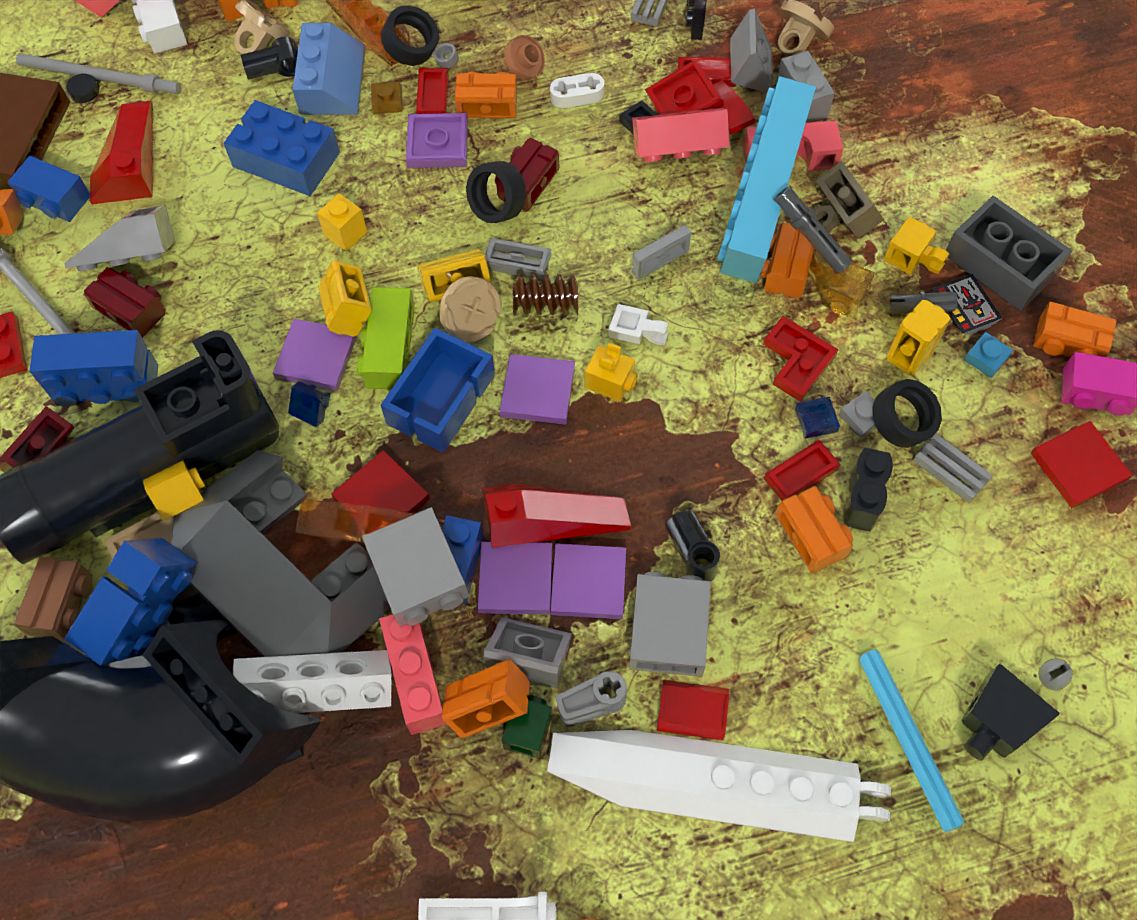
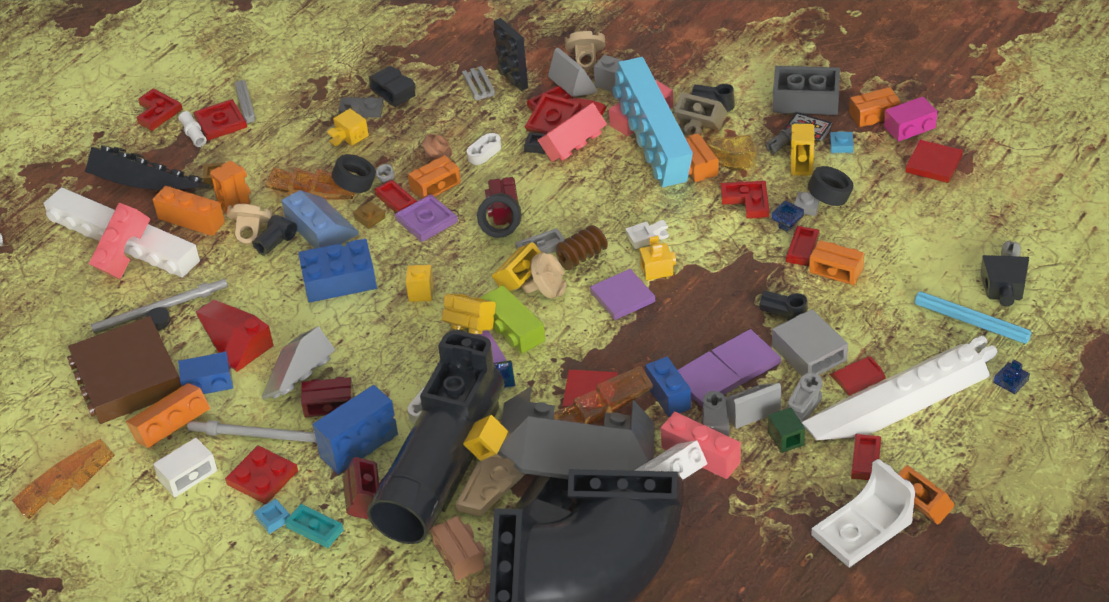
camera: 35 degrees left, 20 degrees down
blue piece [64,538,197,666] -> none
light grey brick [362,507,470,626] -> none
blue piece [380,328,495,453] -> none
orange brick [441,659,530,738] -> none
red wedge [482,484,631,548] -> none
light grey tile [631,225,691,280] -> none
dark grey pin [773,185,853,274] -> none
black brick [843,447,893,532] -> none
yellow brick [883,216,949,275] -> none
light grey tile [913,433,993,503] -> none
none -> black piece [692,84,735,112]
none -> dark grey piece [702,391,729,437]
none -> red tile [851,434,882,480]
none -> clear blue tile [993,359,1030,394]

